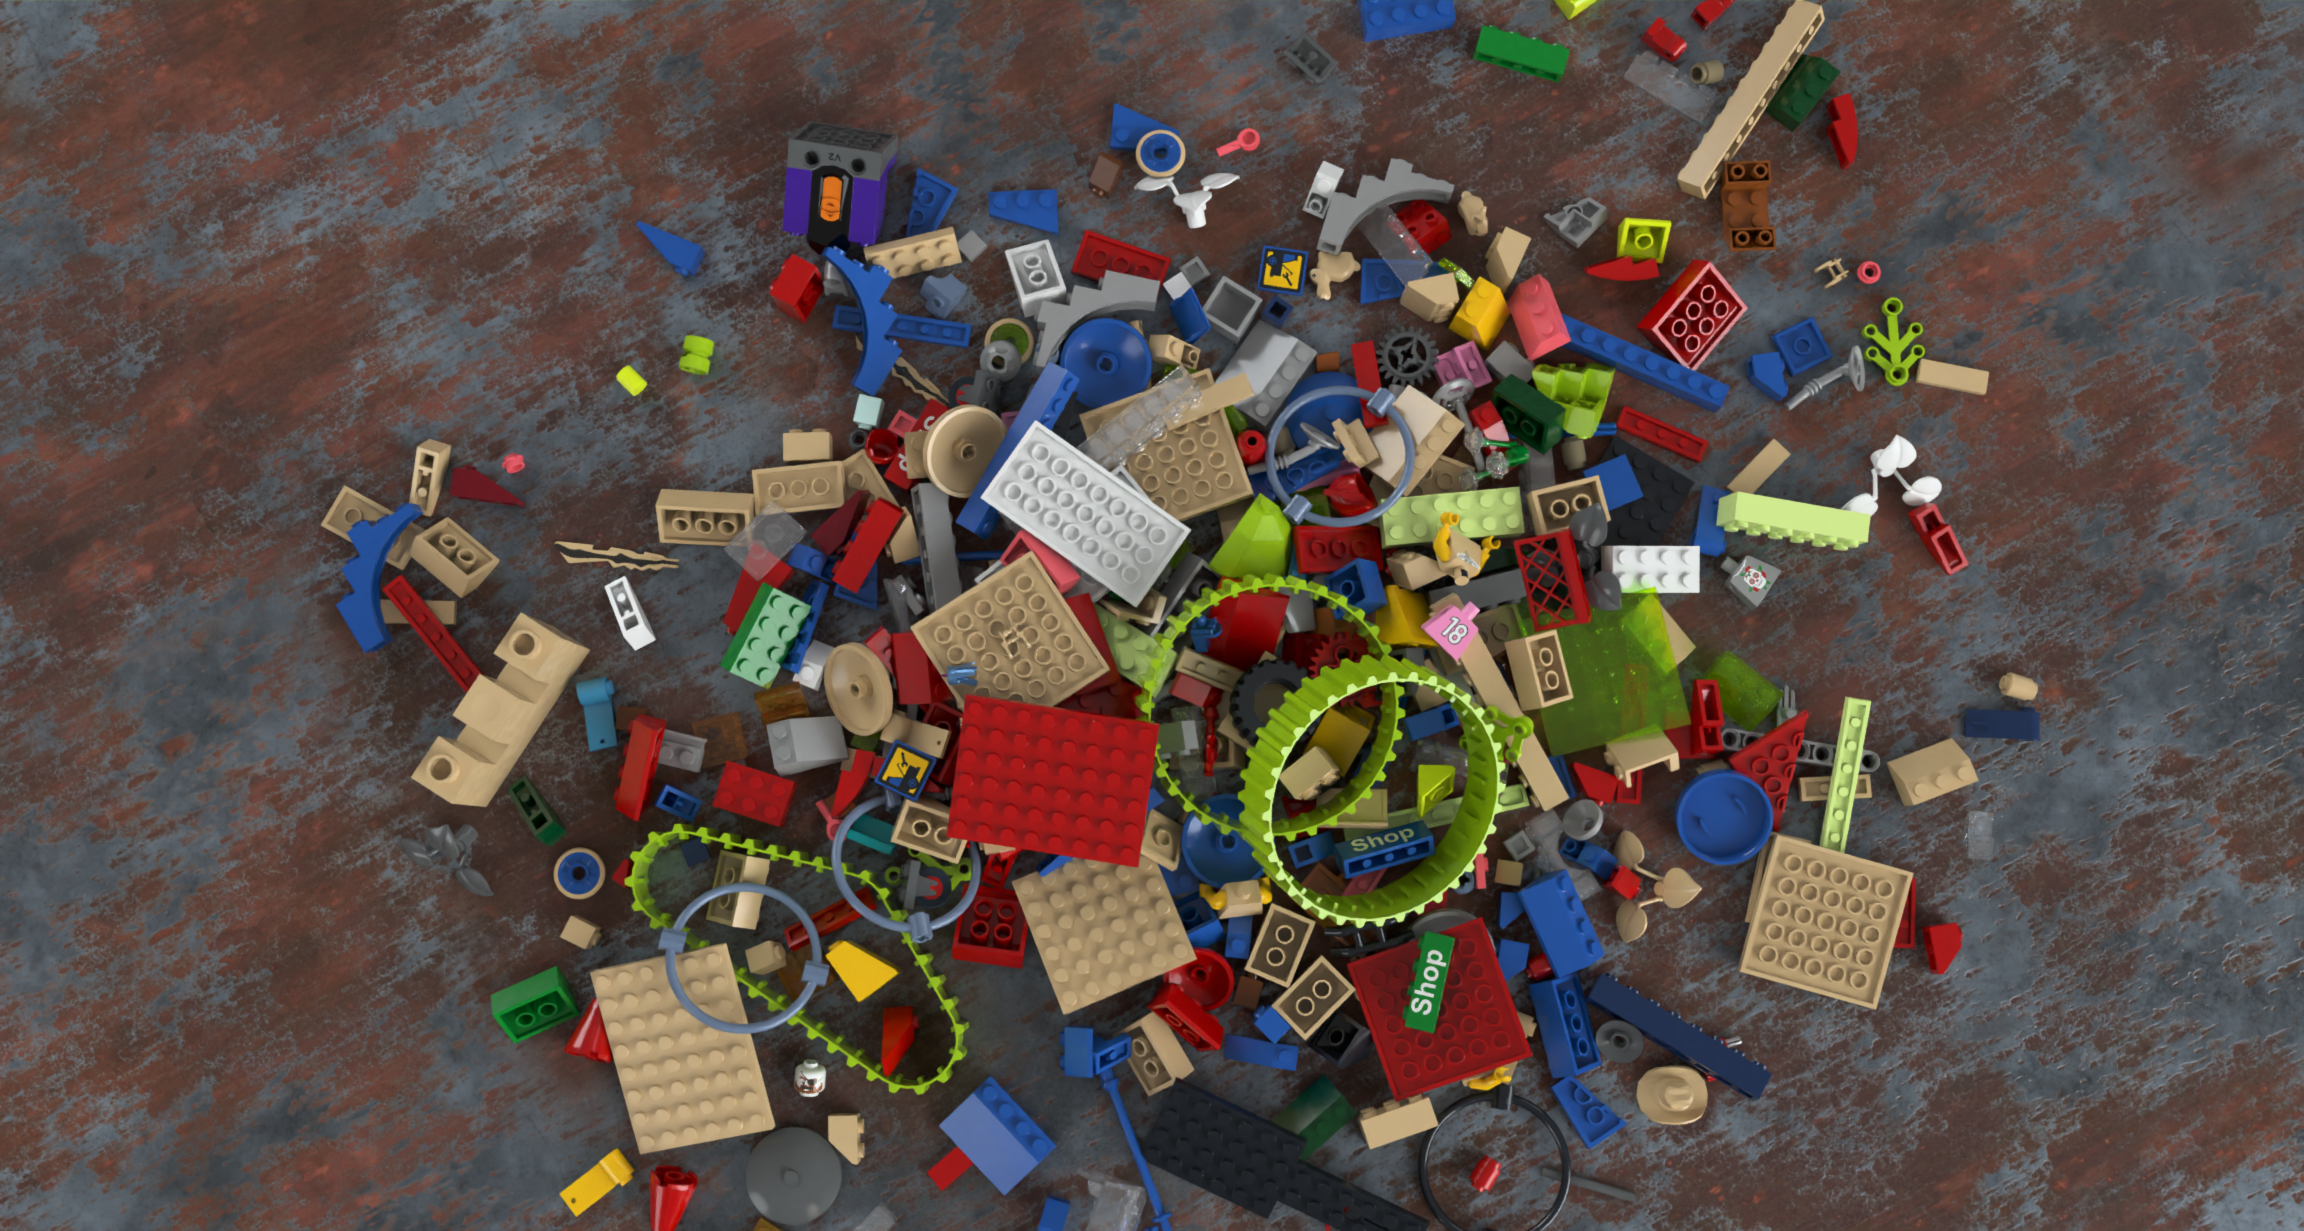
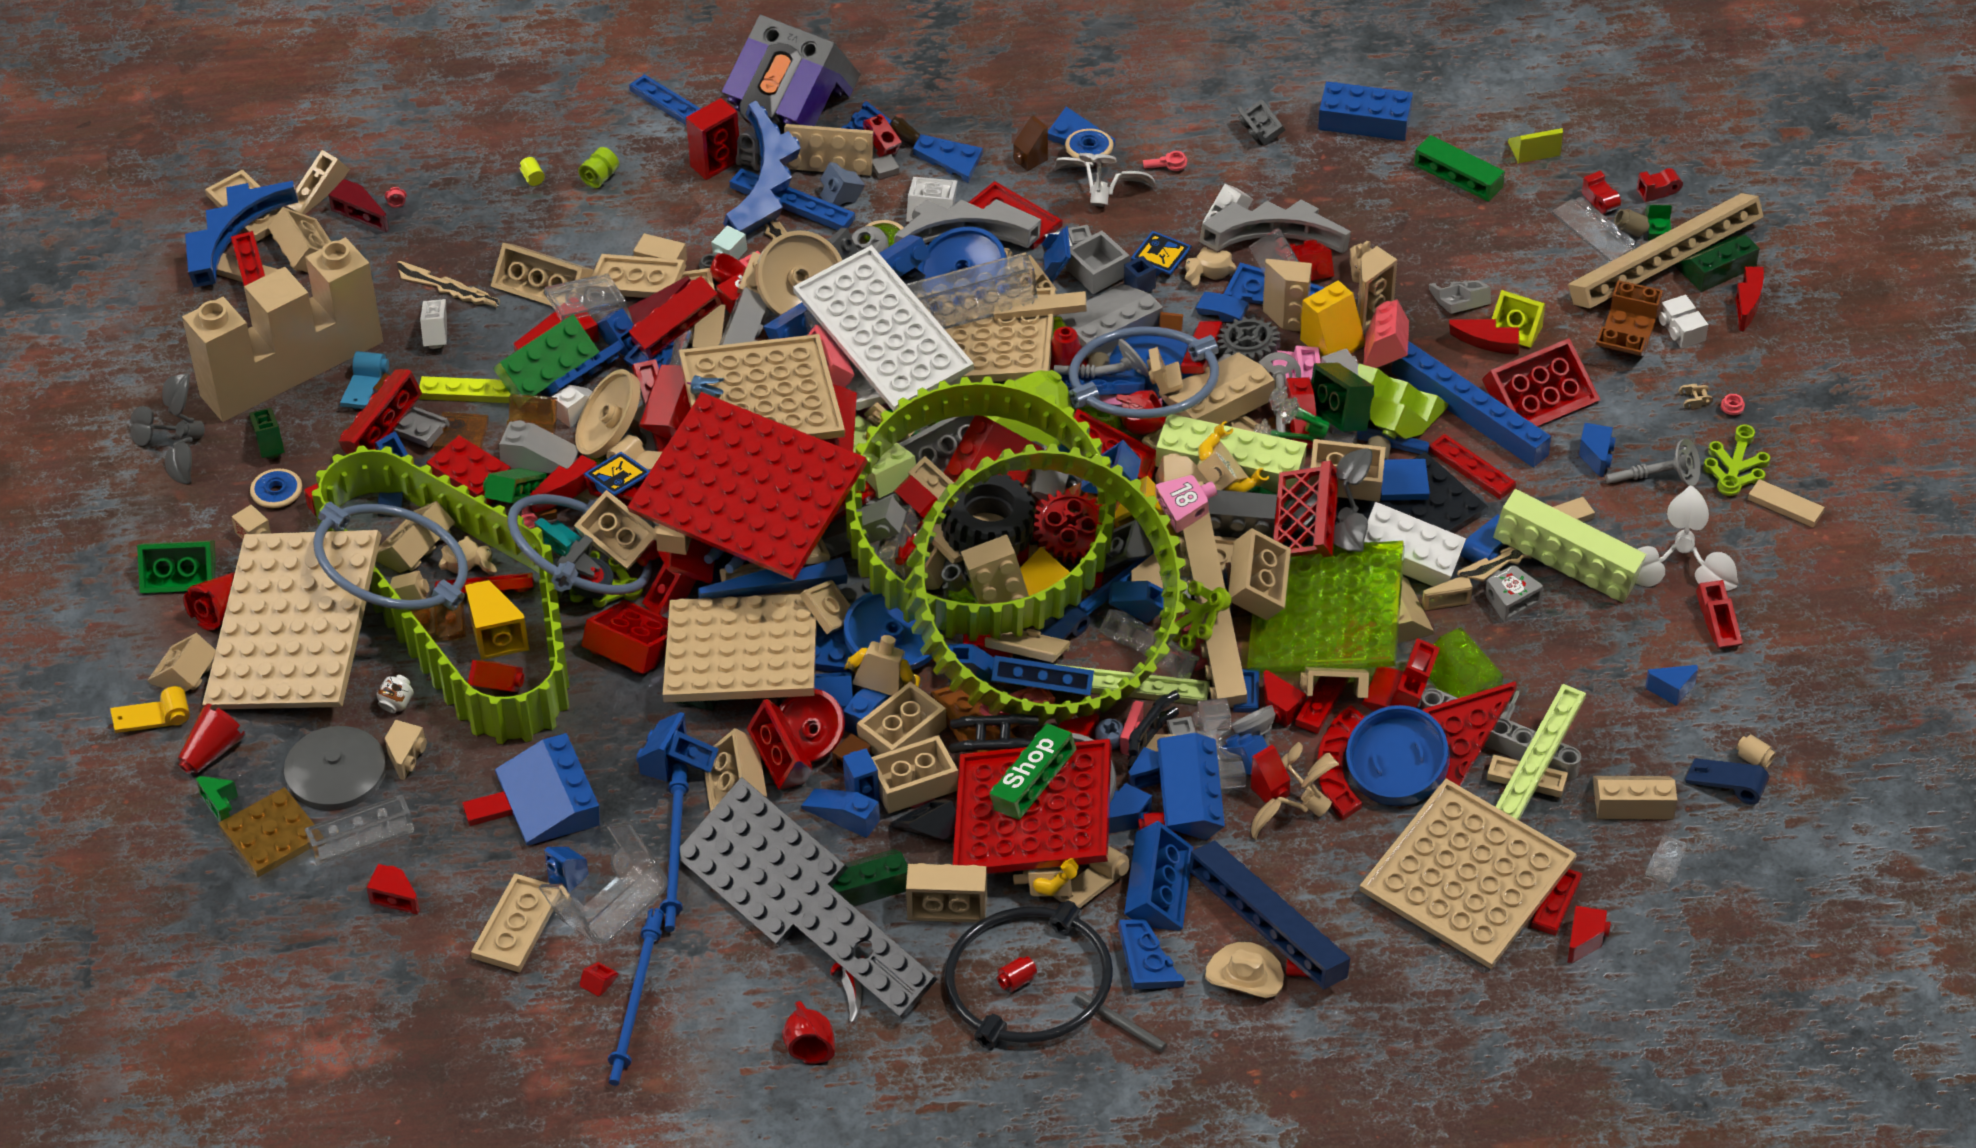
camera: 25 degrees right, 35 degrees down
blue slope [636,221,705,277] -> none
tan piece [997,623,1031,659] -> none
blue piece [1190,613,1222,652] -> none
neon yellow slope [1417,765,1456,819] -> none
clear neon green plate [1438,258,1475,289] -> none
dark grey dish [1596,1019,1644,1063] -> none
blue tile [1770,316,1834,377] -> none
none -> tan slope [147,633,216,692]
none -> neon yellow plate [419,376,512,403]
none -> tan animal [439,536,497,575]
none -> green brick [483,468,547,503]
none -> blue tile [629,74,701,125]
none -> red leg [863,114,902,157]
none -> dark brown cone [890,116,920,145]
none -> black piece [1128,690,1180,770]
none -> blue slope [1196,292,1250,322]
none -> red tile [1317,705,1365,821]
none -> tan slope [1422,575,1472,610]
none -> tan sword [1457,547,1532,581]
none -> green slope [1645,205,1672,240]
none -> blue slope [1645,665,1698,706]
none -> white piece [1658,295,1709,349]

